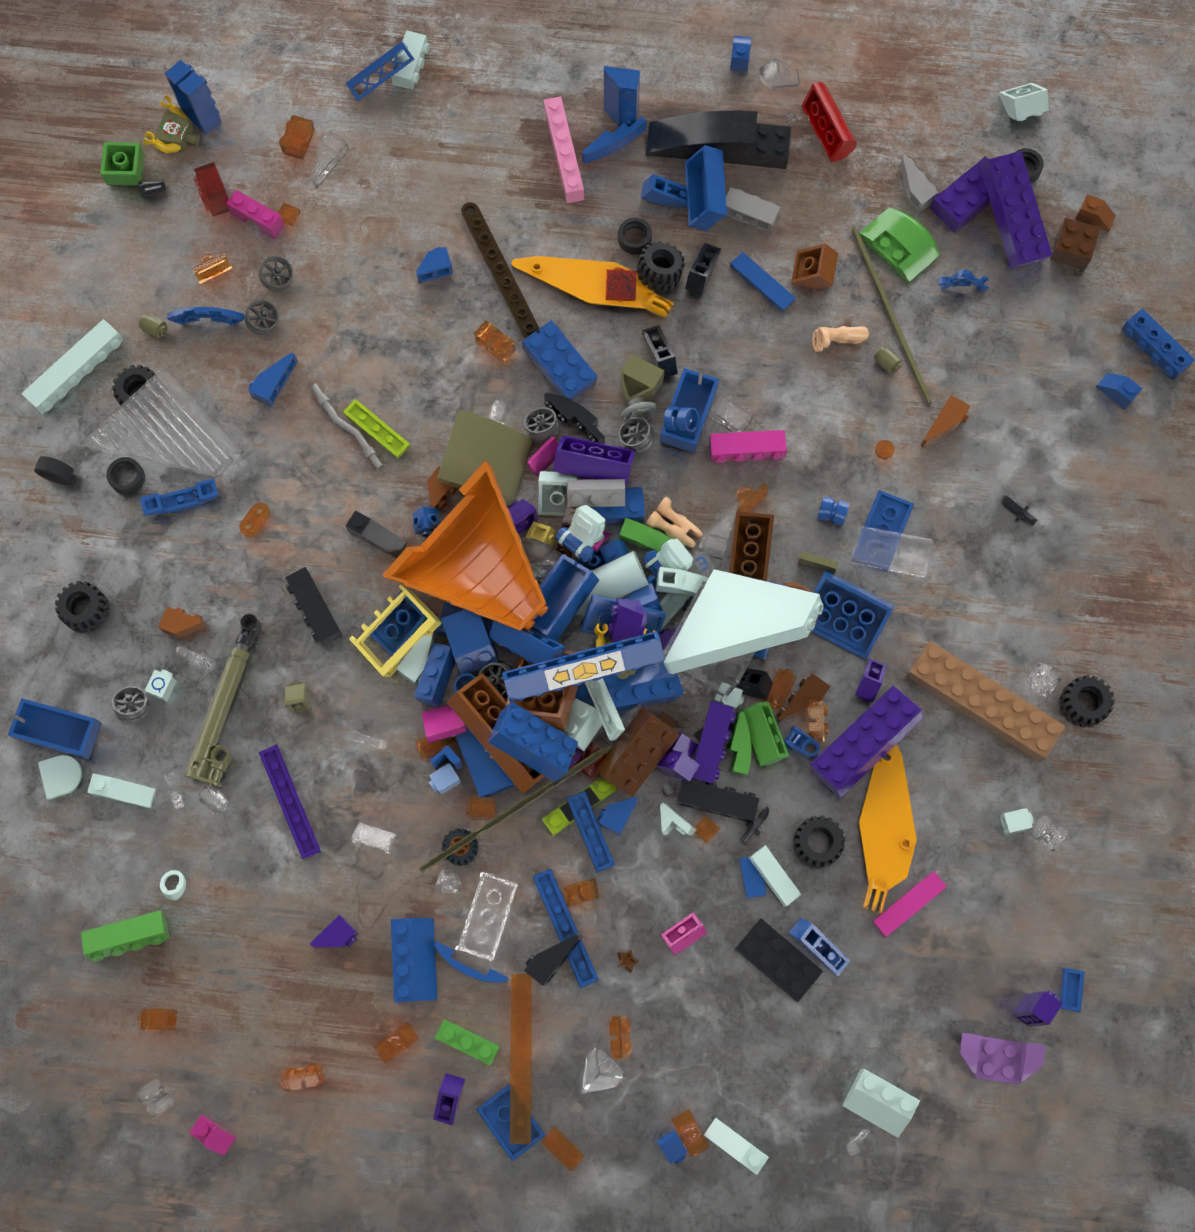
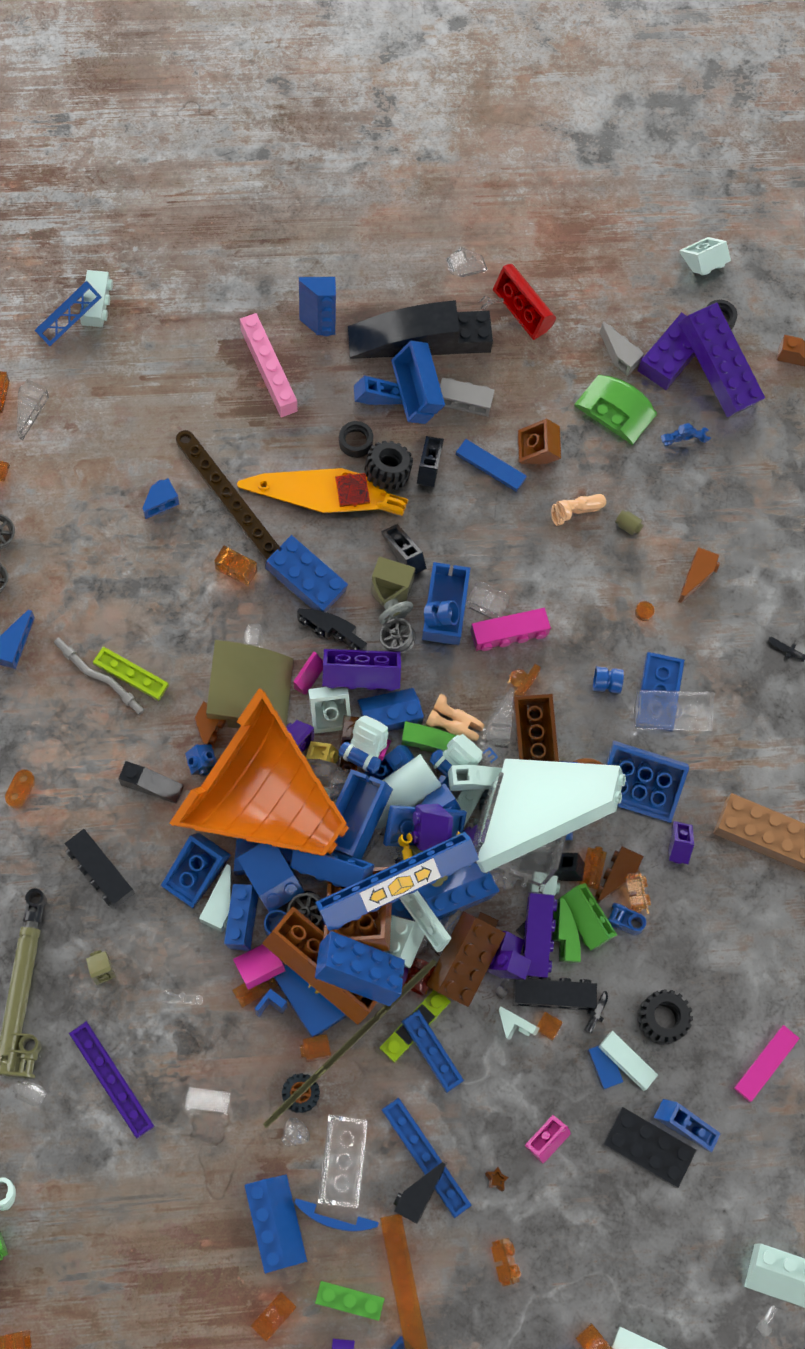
camera: 20 degrees left, 5 degrees down
dark purple slope [310,915,359,948] -> none
light yellow hinge [349,583,442,677] -> none
light blue brick [429,763,461,795] -> none
dark grey wheel [524,407,560,442] -> none
clear orange tile [564,878,600,907] -> none
light grey brick [567,479,625,507] -> none
clear slope [581,1045,627,1094] -> none
blue slope [582,116,647,164] -> none
blue slope [597,797,638,836] -> none
blue arch [730,35,751,71] -> none
olive tile [798,551,839,574] -> none
dark purple brick [810,685,923,798] -> none
olive piece [852,226,932,404] -> none
light orange wing [859,744,917,913] -> none
reddish brown brick [1050,218,1100,269] -> none

